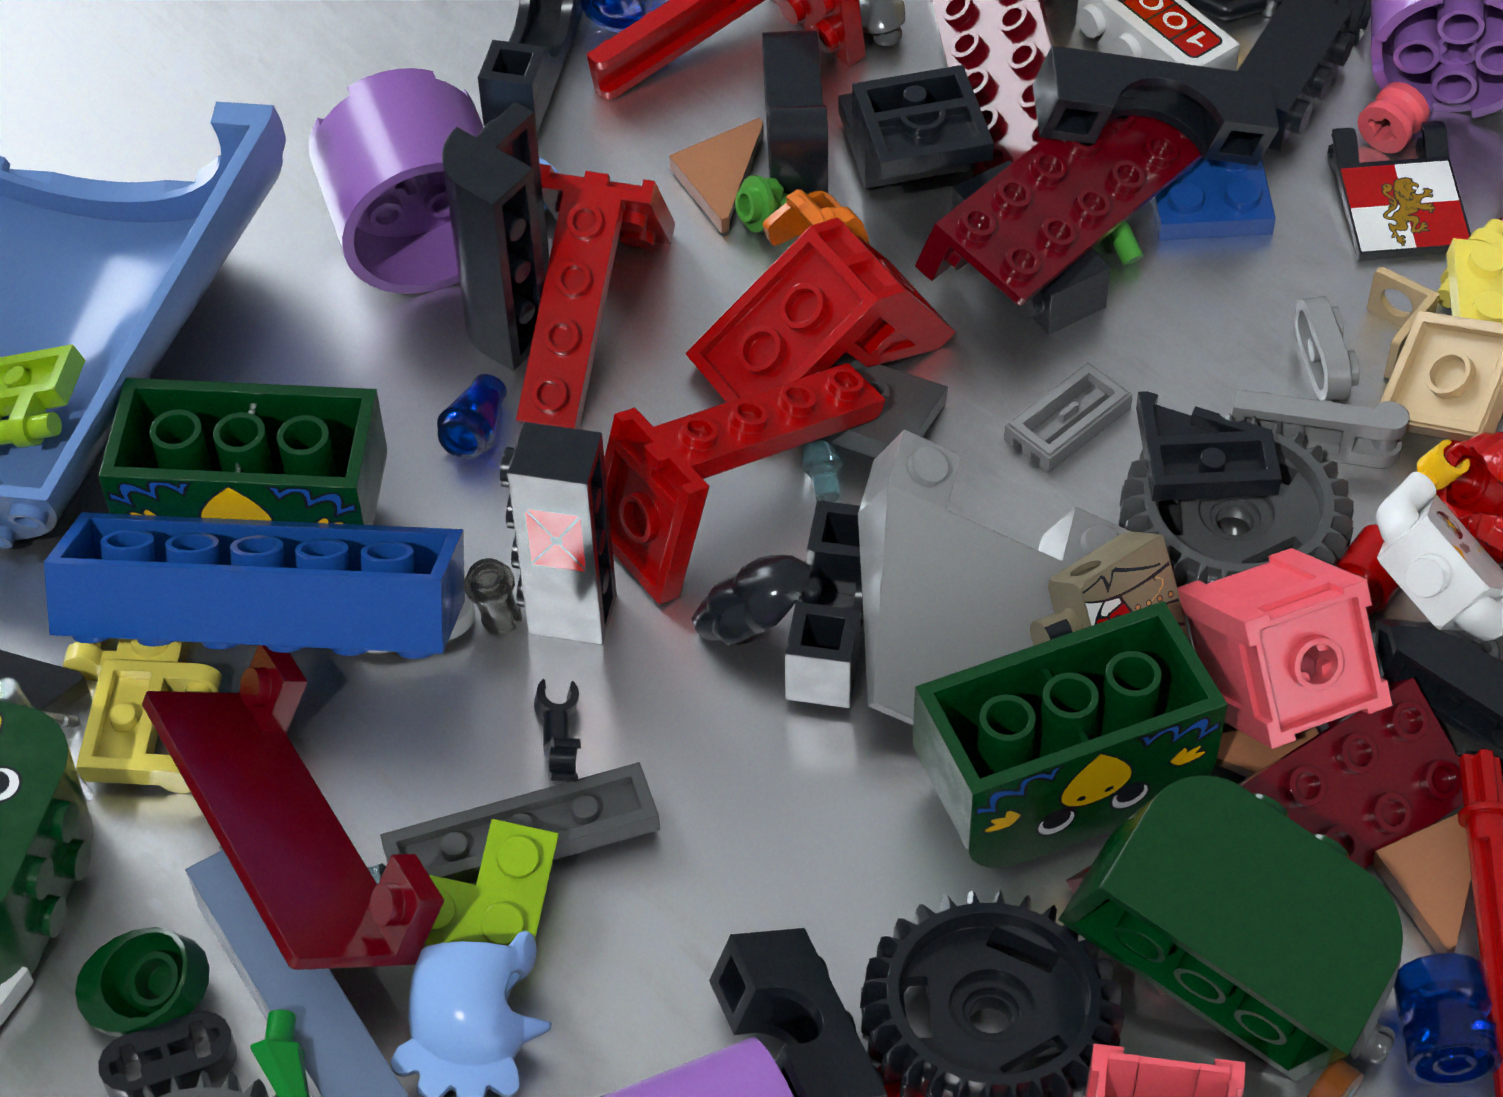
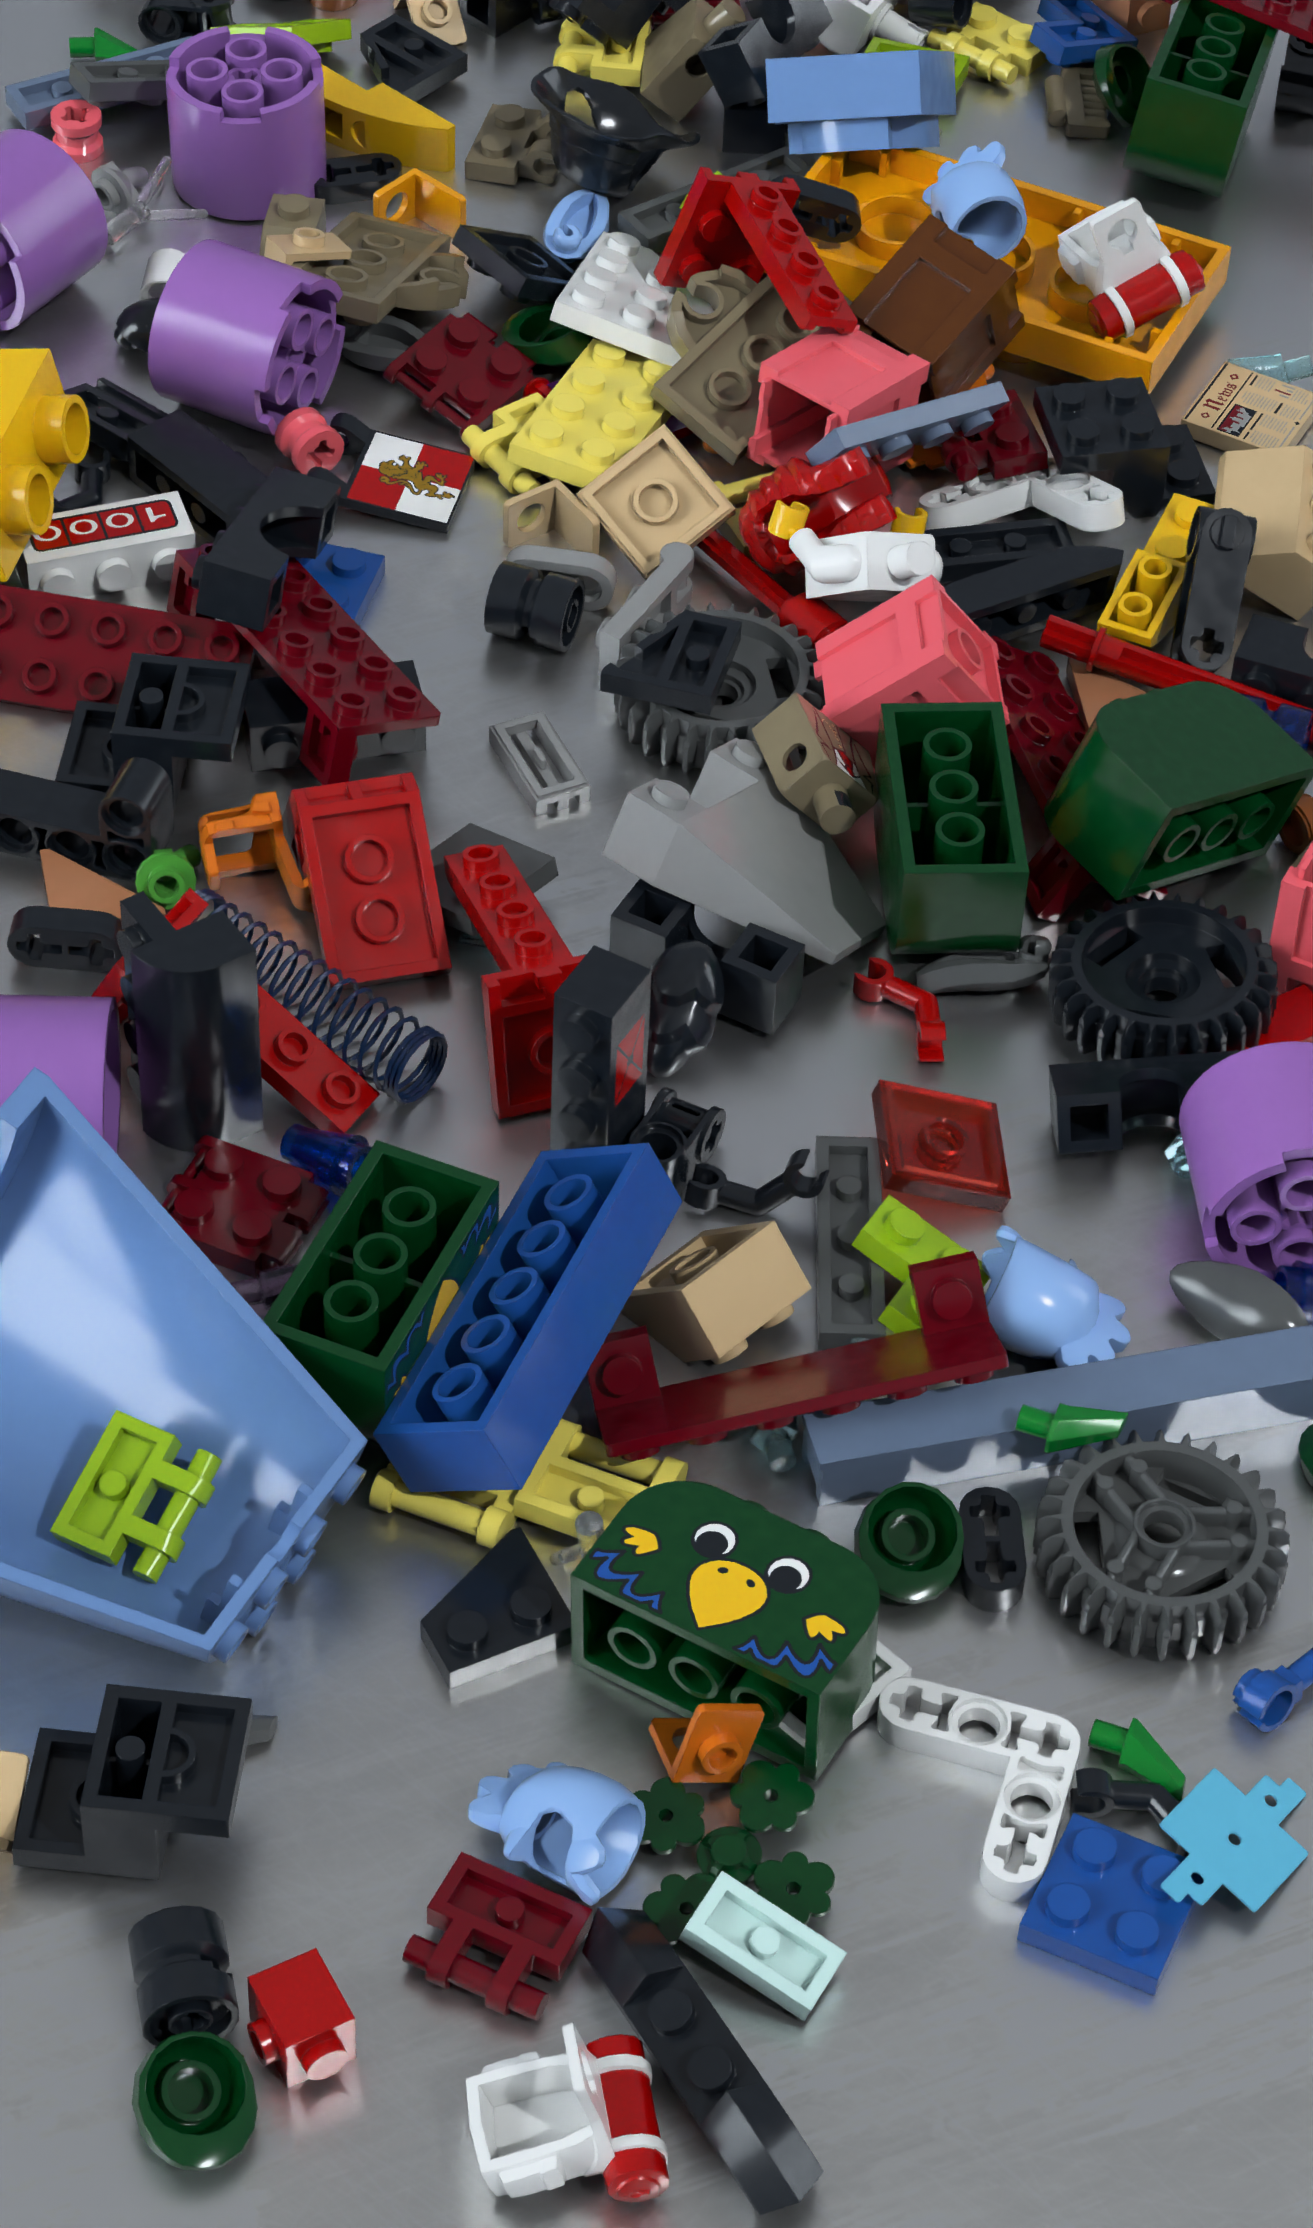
camera: 75 degrees left, 5 degrees down
none -> black beam [7,906,123,972]
none -> dark red plate [161,1135,329,1279]
none -> dark blue piece [195,888,448,1105]
none -> black wheel [484,560,585,652]
none -> tan slope [621,1220,811,1365]
none -> black piece [629,1087,726,1197]
none -> red arm [853,957,946,1062]
none -> clear red plate [871,1079,1011,1212]
none -> dark grey arm [916,935,1052,994]

